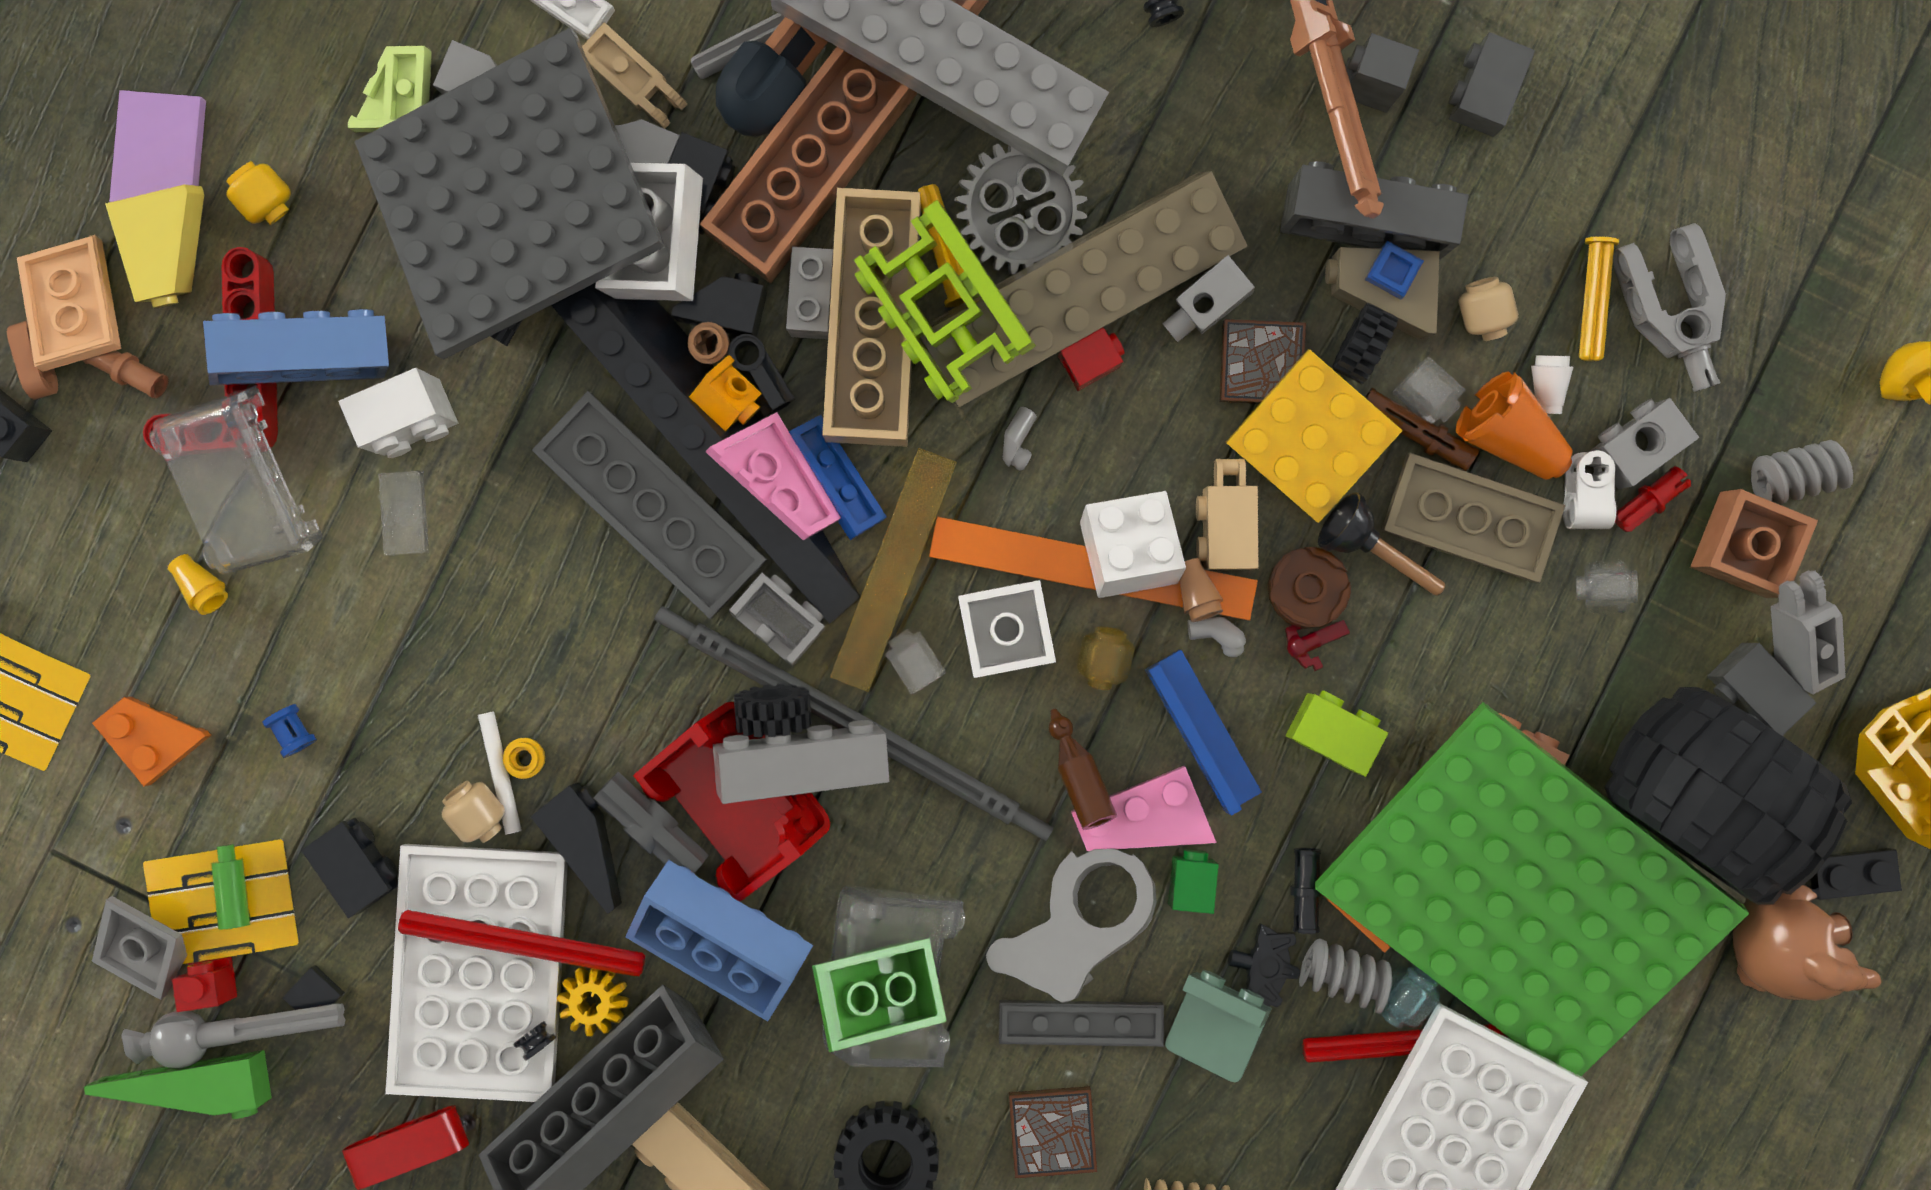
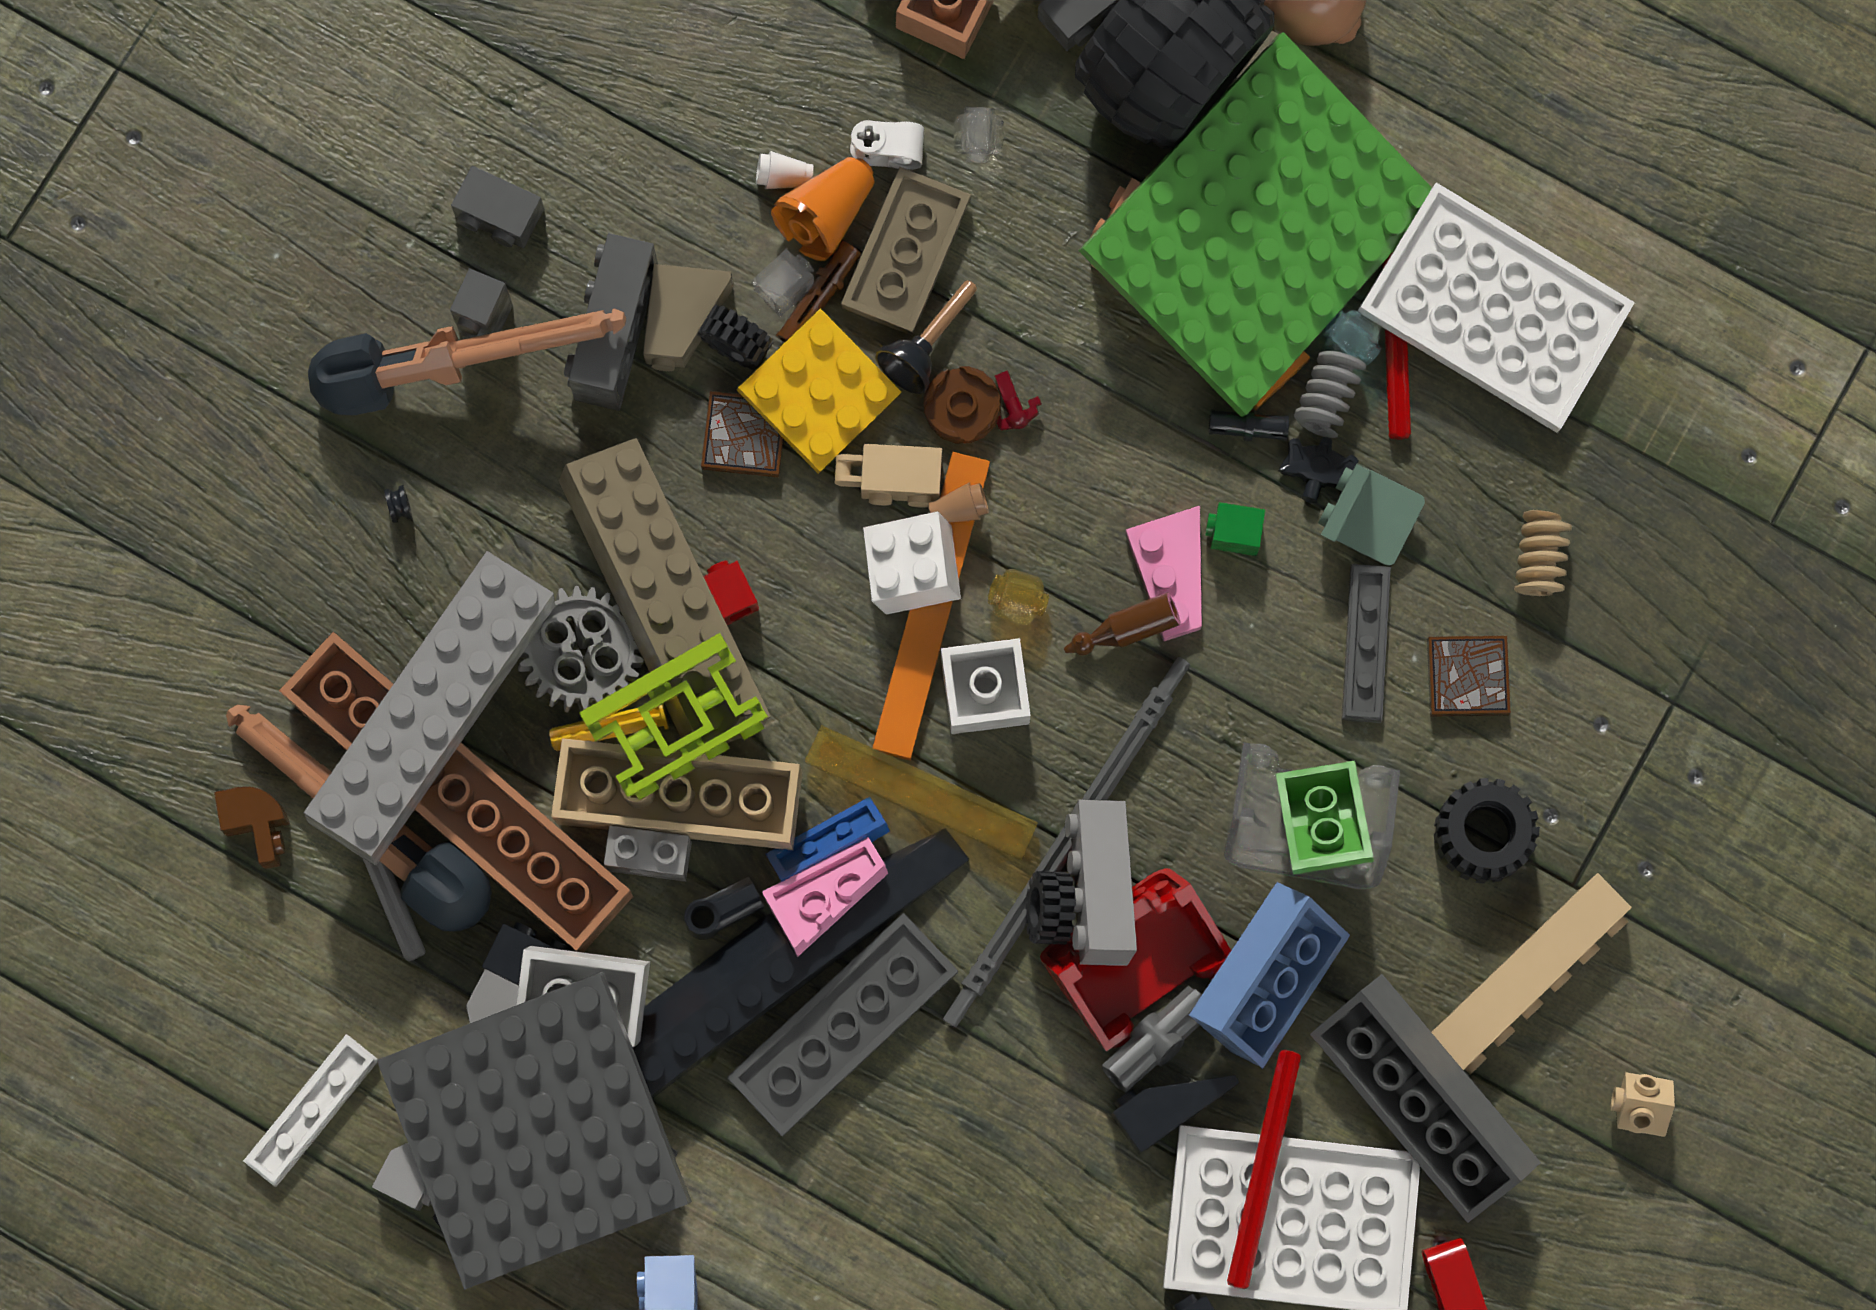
camera: 85 degrees left, 10 degrees down
white brick [338,368,459,458] -> none
yellowish green wing [348,46,432,132] -> none
clear plate [378,471,429,556] -> none
tan head [442,781,505,843] -> none
white bar [478,711,522,835] -> none
yellow plate [503,738,545,779] -> none
black bush [513,1021,557,1061] -> none
yellow gear [557,967,629,1037] -> none
tan hinge [582,22,688,129] -> none
black slope [671,273,767,337] -> none
medium nougat cone [688,322,731,364] -> none
light orange brick [689,355,762,431] -> none
light grey window [729,573,825,667] -> none
clear brick [885,629,947,695] -> none
light grey animal [986,849,1157,1003] -> none
light grey arm [1003,407,1037,471] -> none
blue fence [1144,650,1262,816] -> none
light grey torso [1162,255,1255,342] -> none
light grey arm [1187,617,1246,657] -> none
lime brick [1285,690,1388,777] -> none
blue tile [1365,241,1424,300] -> none
tan head [1458,277,1518,341] -> none
yellow axle [1579,237,1619,361] -> none
light grey brick [1590,398,1699,489] -> none
light grey piece [1613,223,1726,392] -> none
red axle [1615,466,1691,532] -> none

